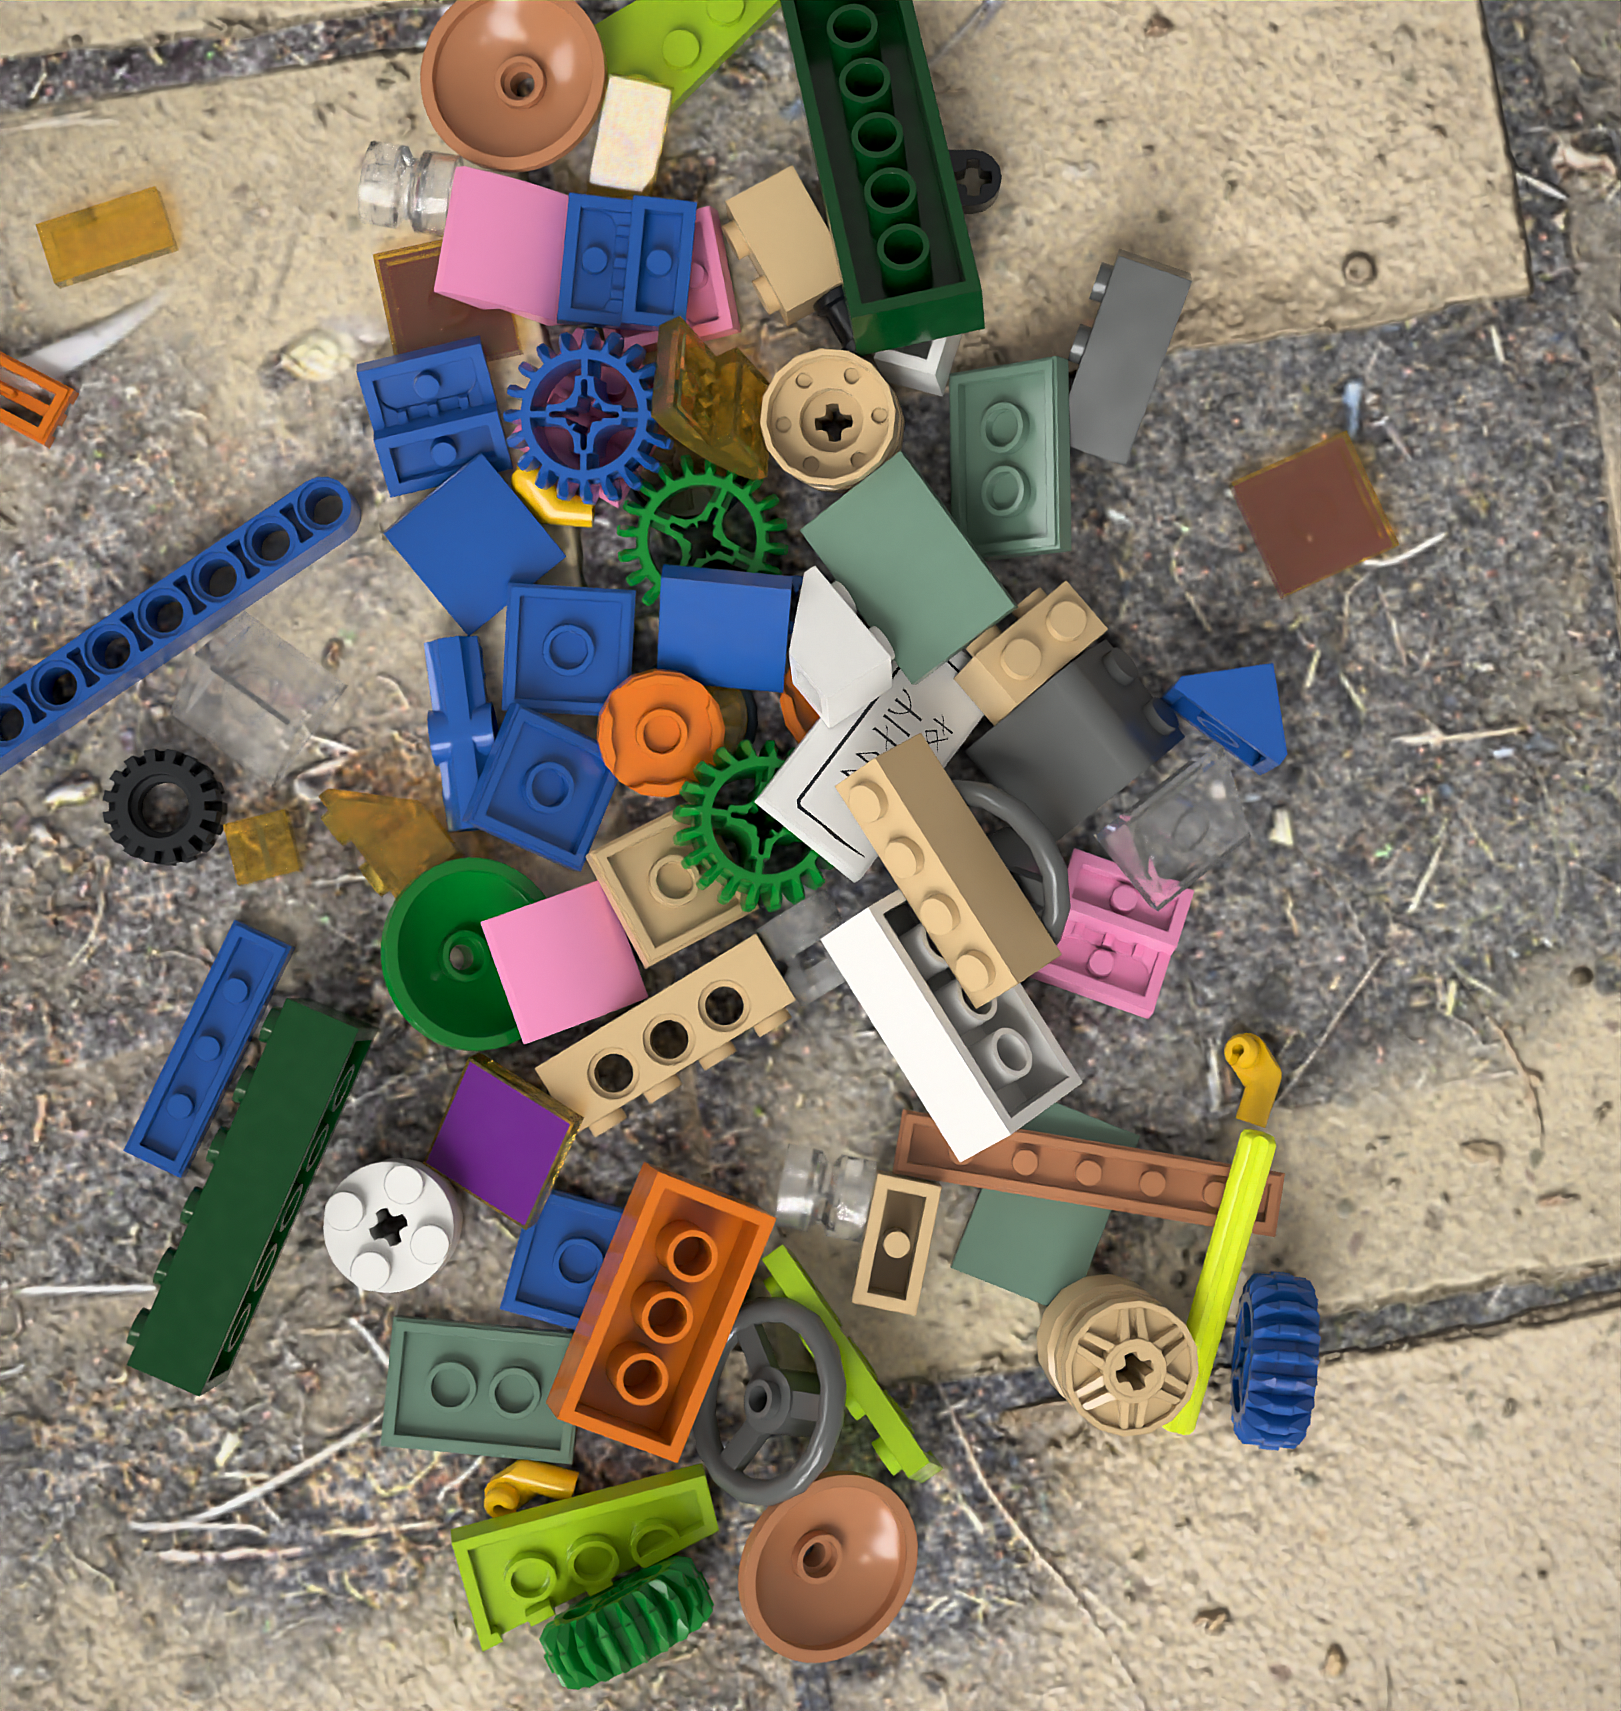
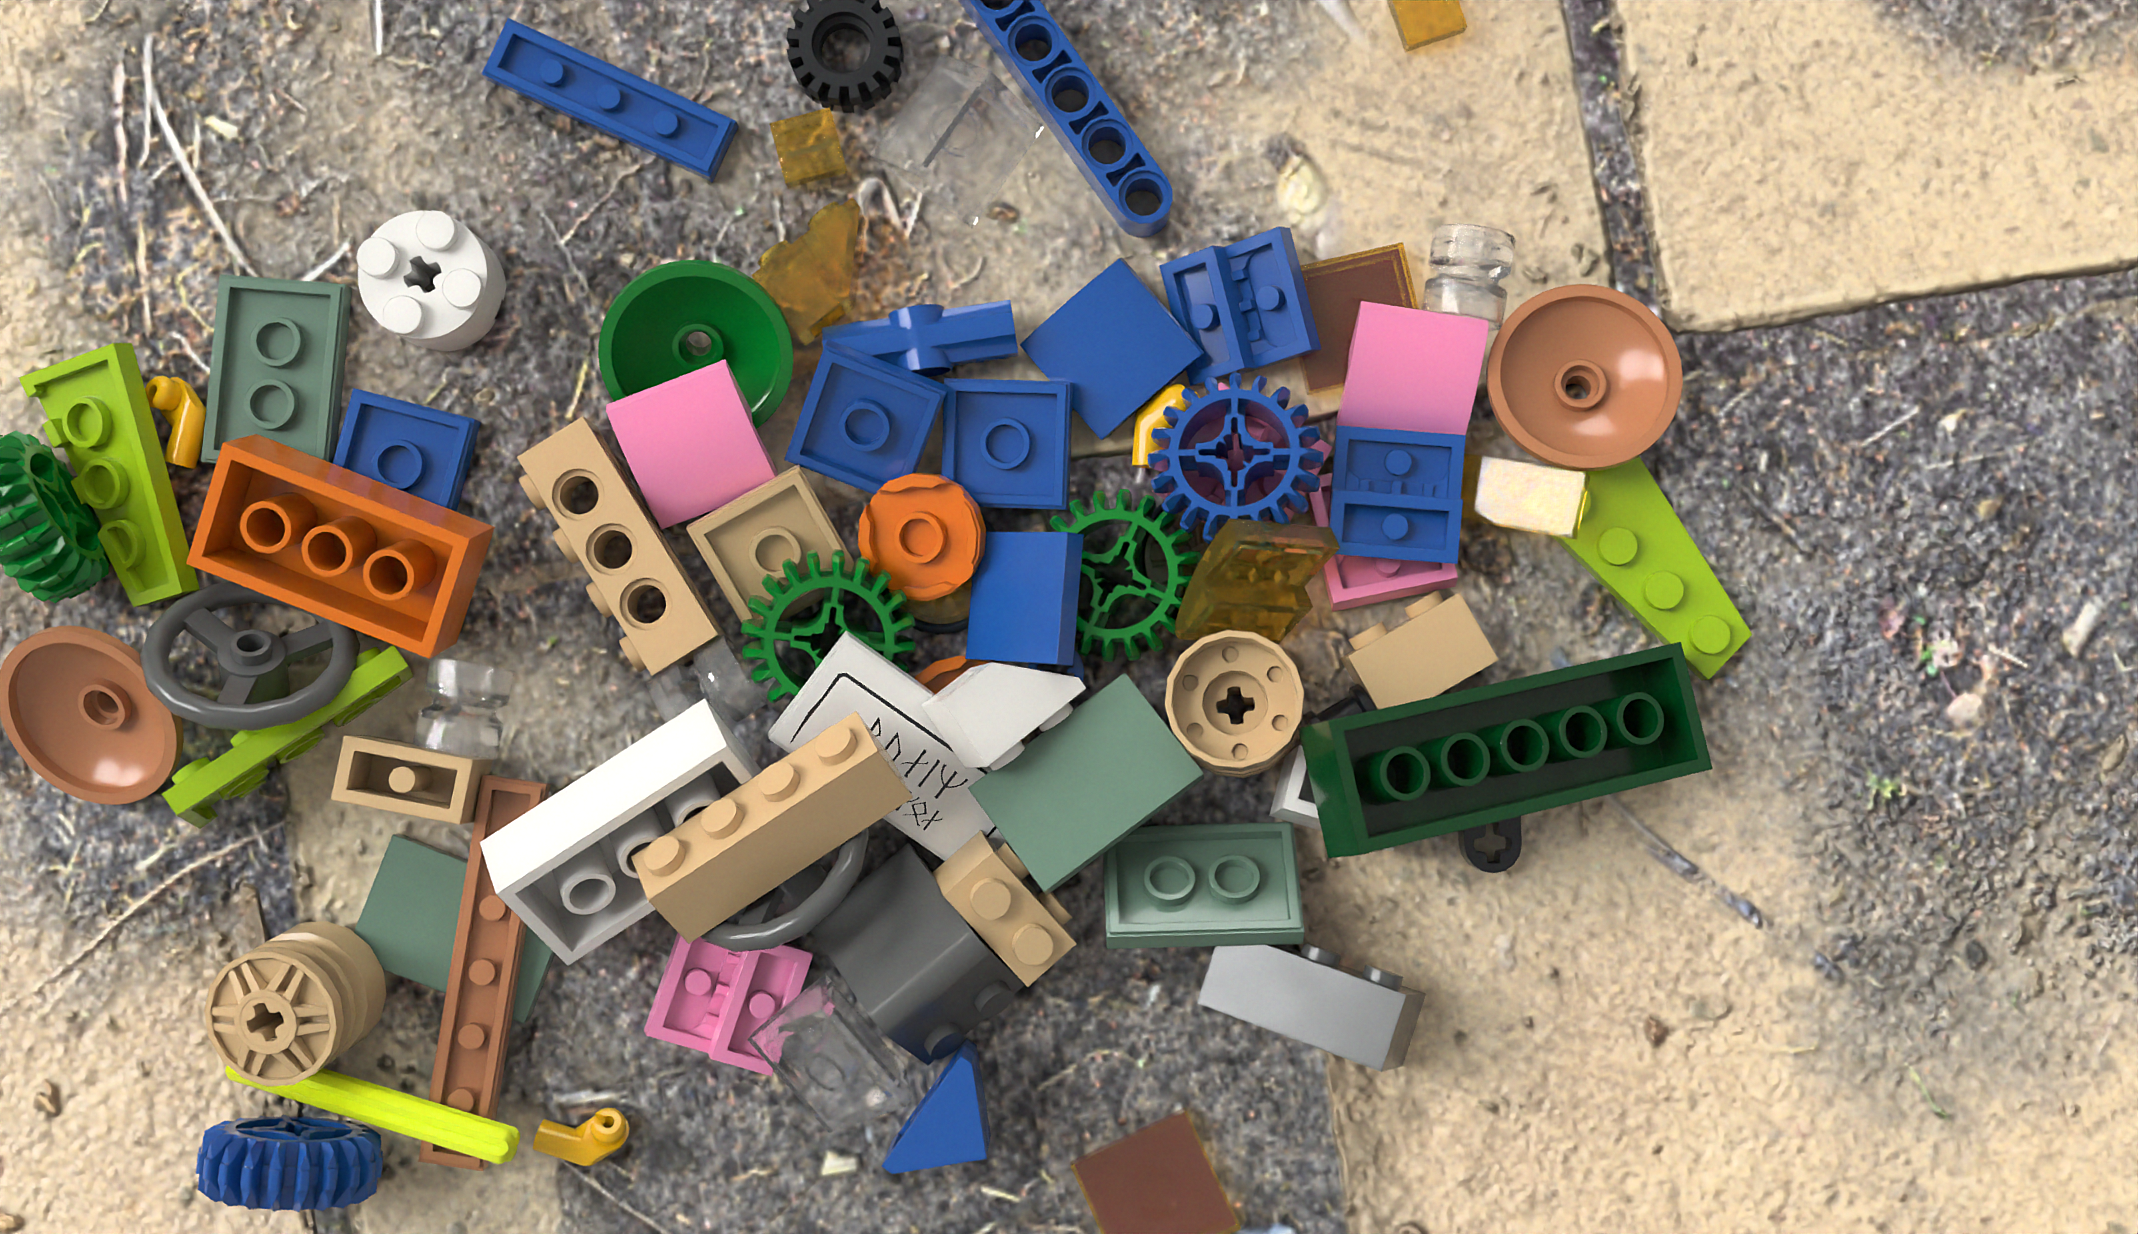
camera: 80 degrees right, 0 degrees up
dark green brick [126,998,379,1397] -> none
dark purple tile [423,1052,584,1230] -> none

